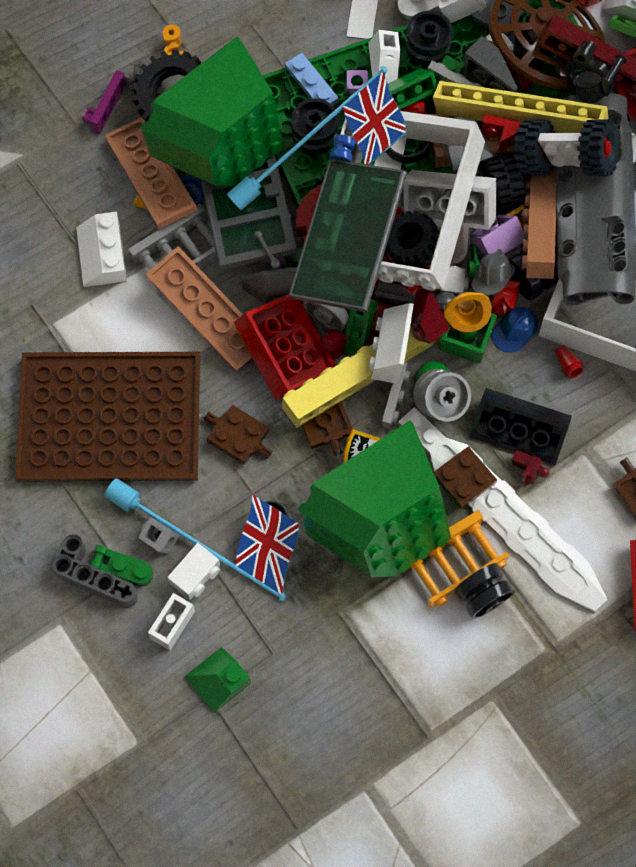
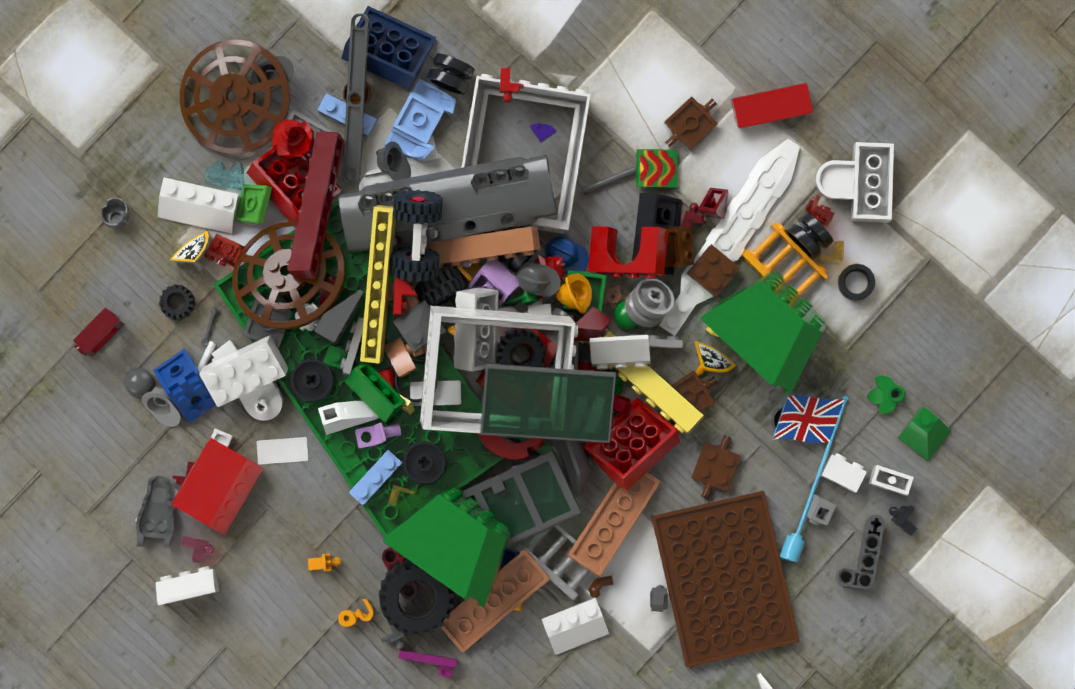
camera: 105 degrees left, 15 degrees up
green plate [89,545,154,586] -> none
flag [227,66,407,210] -> none
dark grey hinge [254,231,280,269] -> none
blue wheel [329,135,356,162] -> none
red cone [554,345,584,379] -> none
black piece [565,40,627,103] -> none
none -> light orange piece [308,554,342,572]
none -> clear yellow panel [388,485,417,507]
none -> dark grey bar [581,167,636,195]
none -> red arch [588,226,668,279]
none -> reddish brown arm [588,575,613,598]
none -> nougat plate [603,285,626,309]
none -> slope [636,149,677,189]
none -> dark grey piece [650,585,668,612]
none -> reddish brown hinge [664,226,694,267]
none -> dark red slope [698,188,728,219]
none -> clear red bracket [805,194,834,227]
none -> white brick [815,142,894,223]
none -> clear yellow panel [816,241,844,265]
none -> black tyre [838,264,875,301]
none -> green plate [867,376,906,414]
none -> black piece [889,505,918,536]

